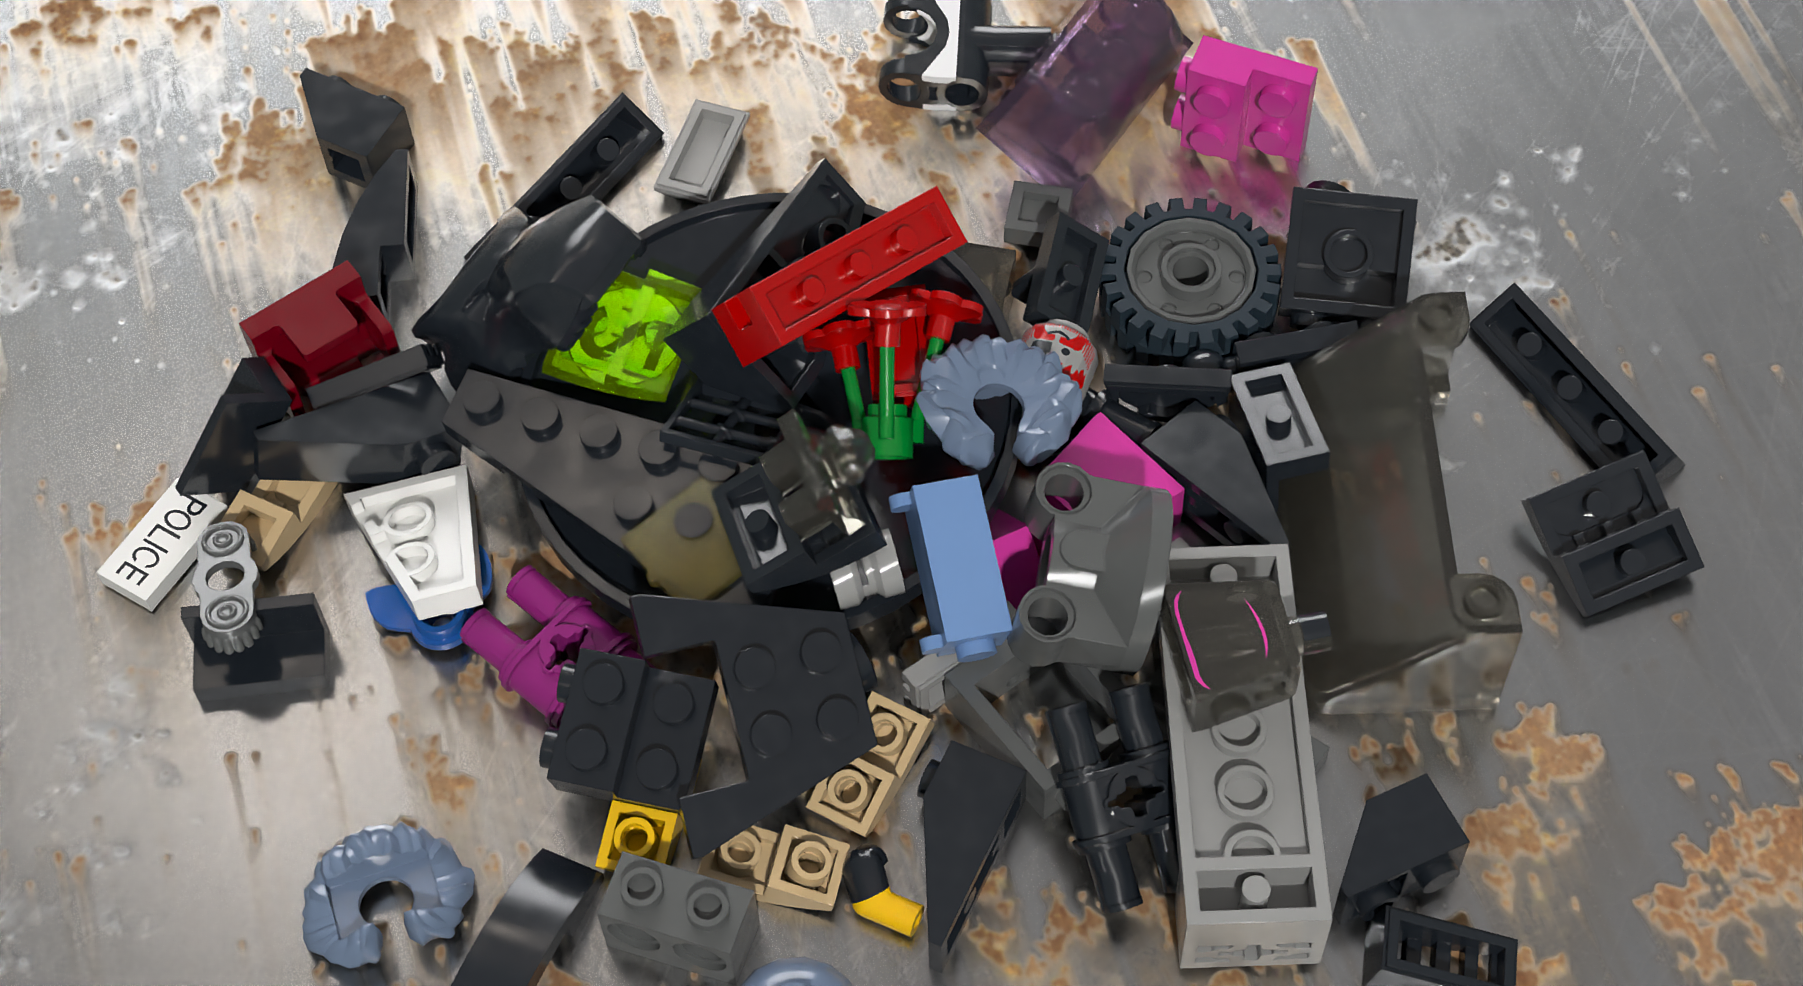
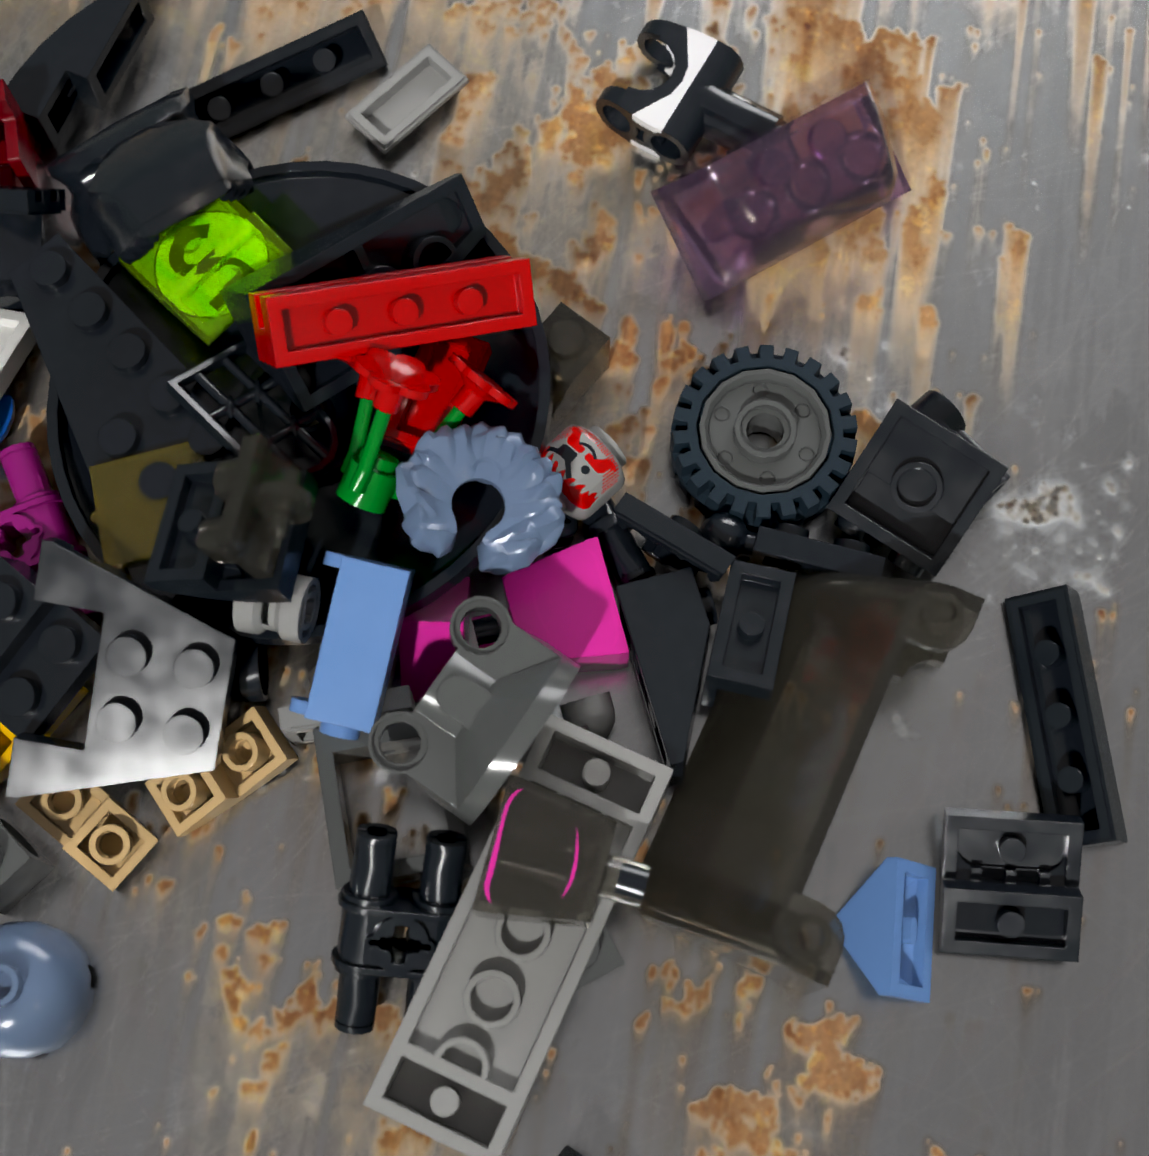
camera: 25 degrees right, 15 degrees up
arm [842,843,925,937] -> none
black slope [917,740,1027,973] -> none
dark grey plate [1004,180,1073,247] -> none
black panel [1011,211,1109,334] -> none
dark pink plate [1171,35,1318,162] -> none
black slope [1333,773,1470,925] -> none
none -> medium blue slope [828,857,936,1003]

